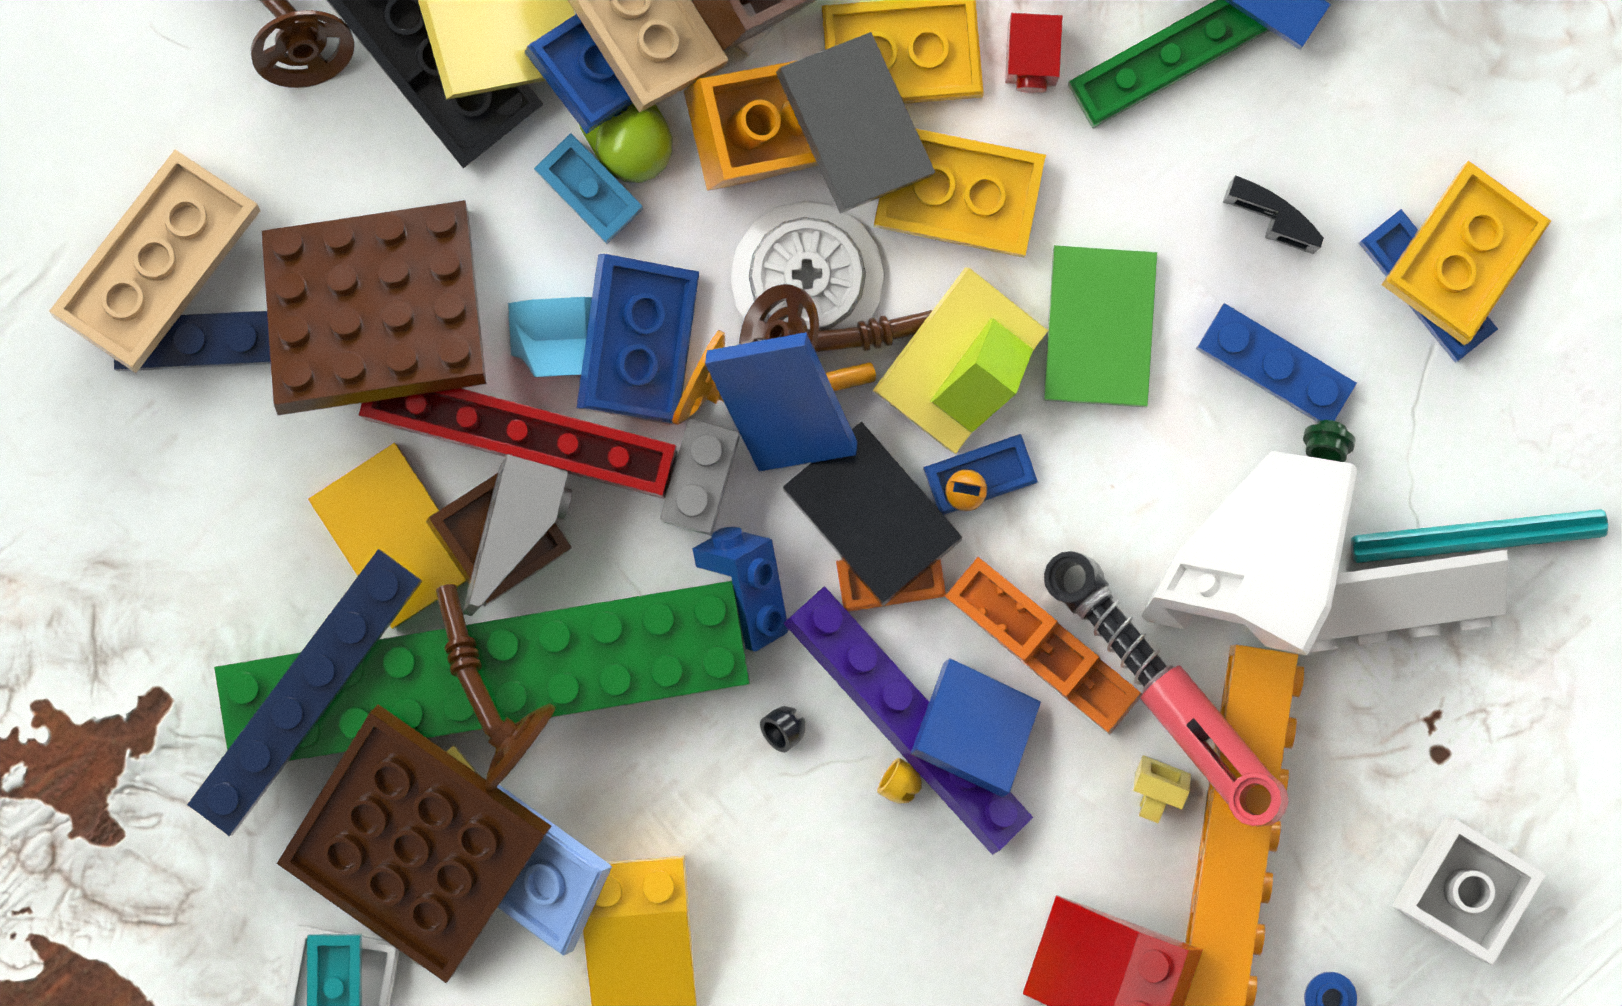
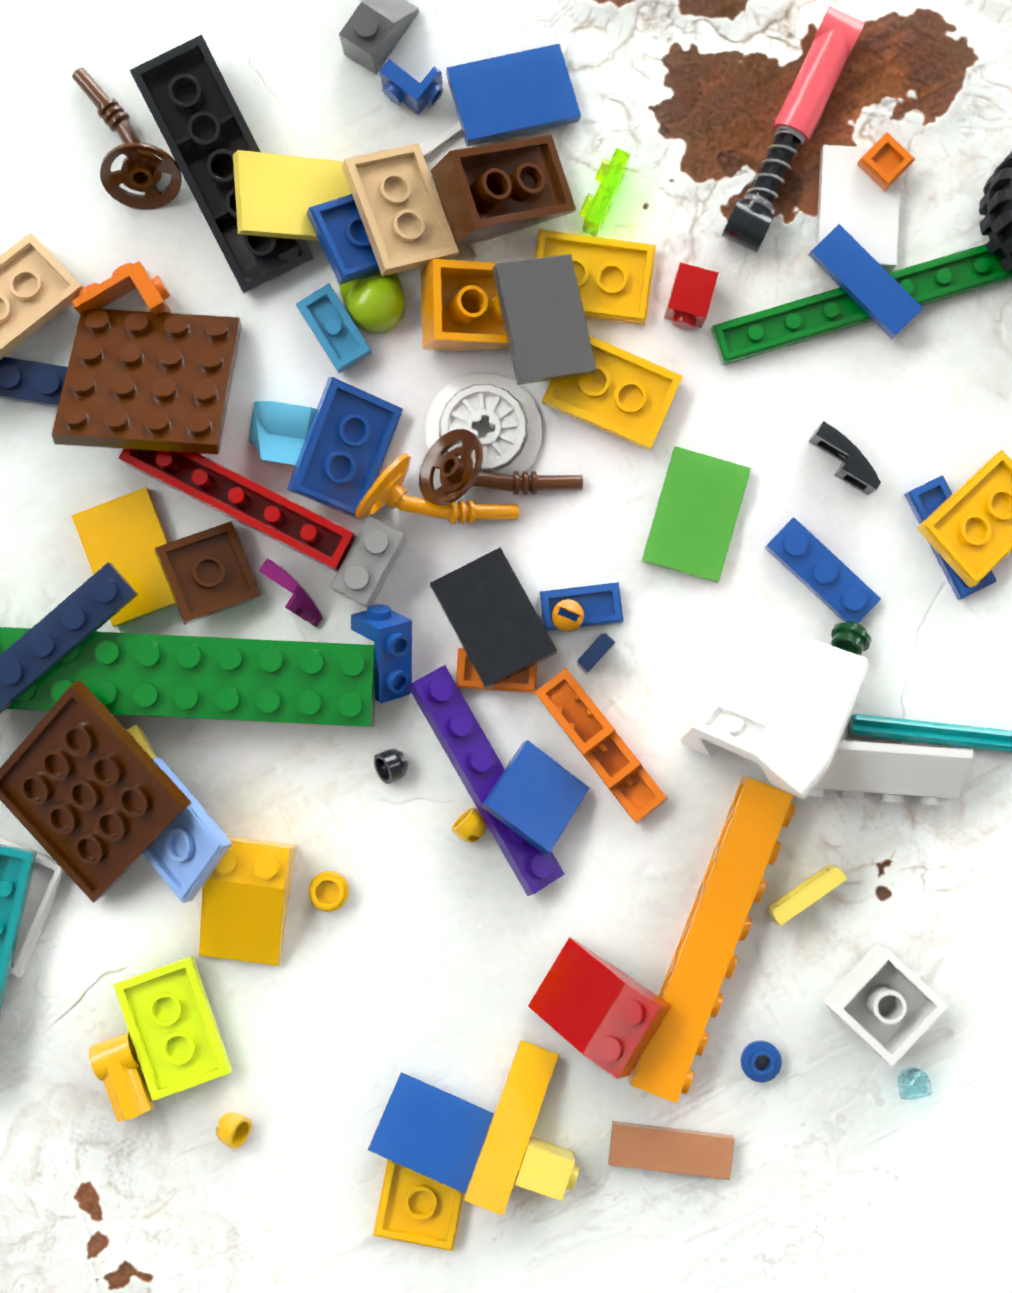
camera: 15 degrees right, 0 degrees up
reddish brown dish [436,584,556,792] -> none
light grey slope [463,455,572,616] -> none
blue tile [705,332,858,472] -> none
light yellow tile [872,267,1048,454] -> none
lime slope [930,318,1033,432] -> none
piece [1044,551,1288,826] -> none
light yellow tile [1133,755,1191,823] -> none
none -> orange bracket [71,261,172,315]
none -> magenta slope [259,558,323,628]
none -> yellow plate [309,871,349,912]
none -> dark blue tile [576,633,615,674]
none -> light yellow tile [766,864,847,926]
none -> clear light blue hinge [898,1067,933,1099]

